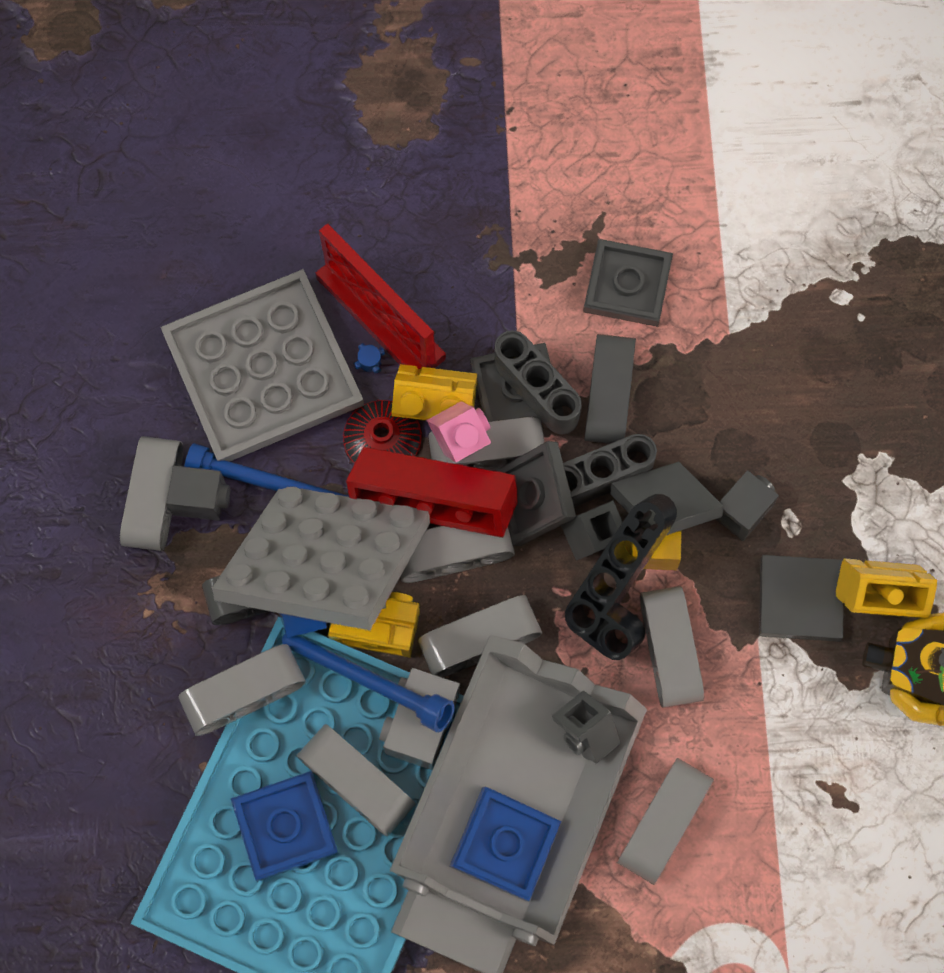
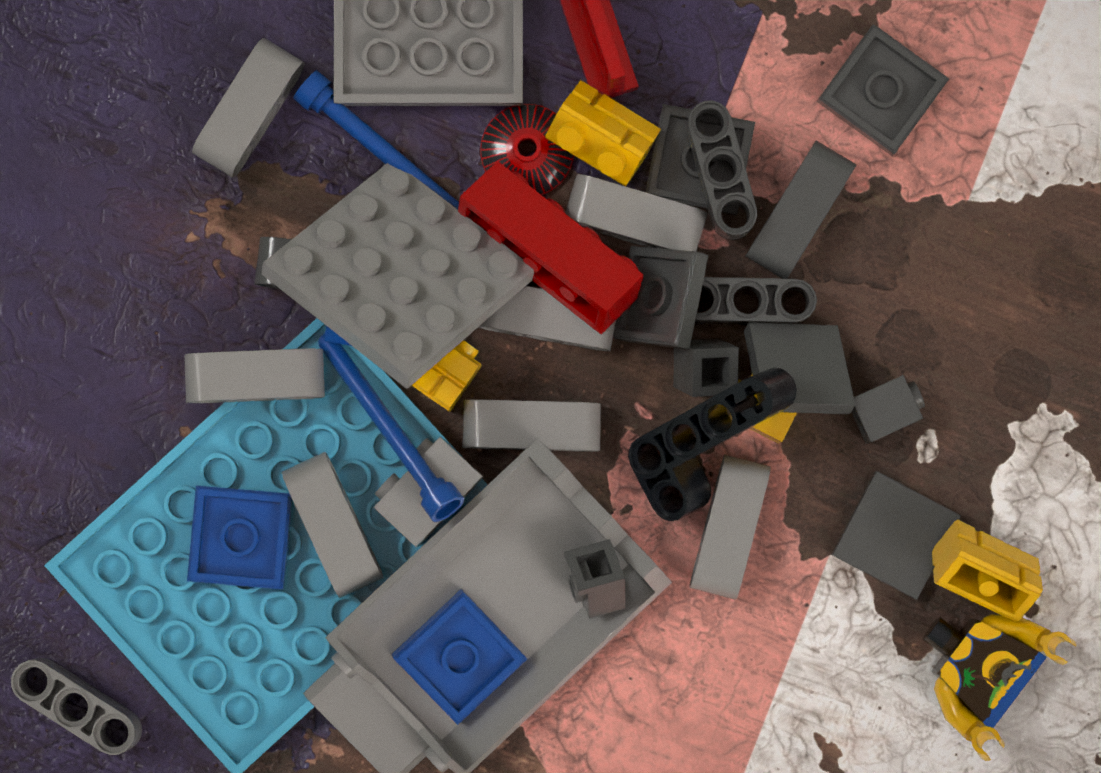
camera: 25 degrees right, 15 degrees up
dark grey brick [166,466,230,521] -> none
blue piece [353,343,386,374] -> none
bright pink brick [427,401,491,462] -> none
light grey beam [617,758,714,885] -> none

